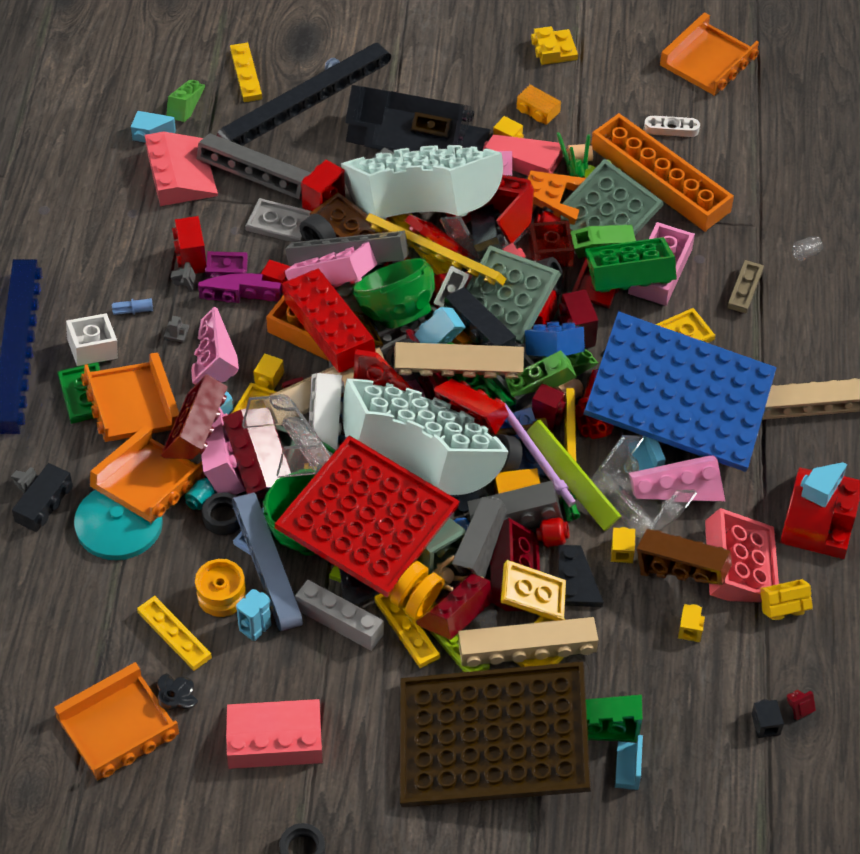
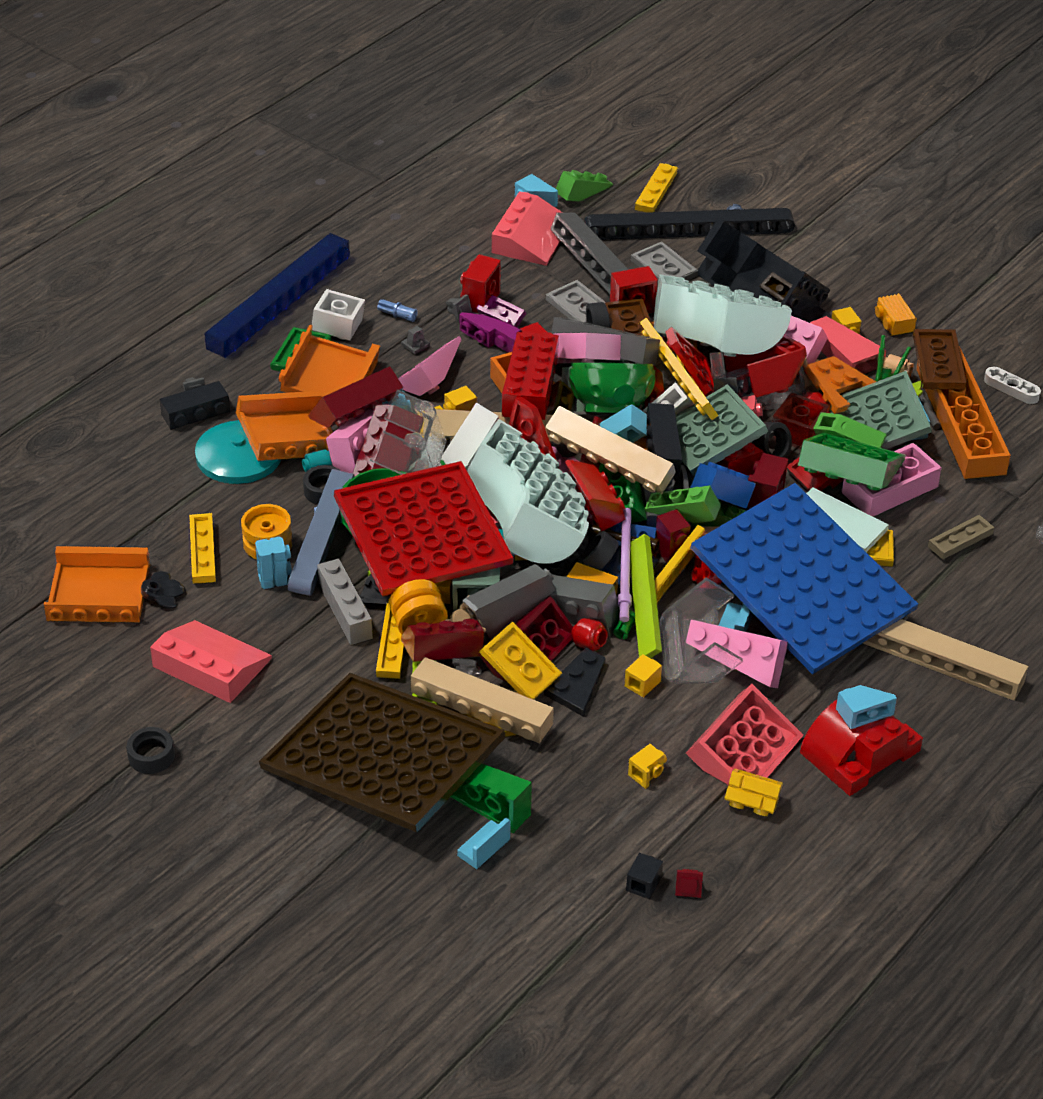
camera: 35 degrees right, 10 degrees down
yellow plate [531,26,578,65] -> none
reddish brown wedge [637,528,732,585] -> none
none -> light grey tile [631,242,698,280]
none -> light aqua tile [806,488,889,552]
none -> reddish brown plate [913,329,966,390]

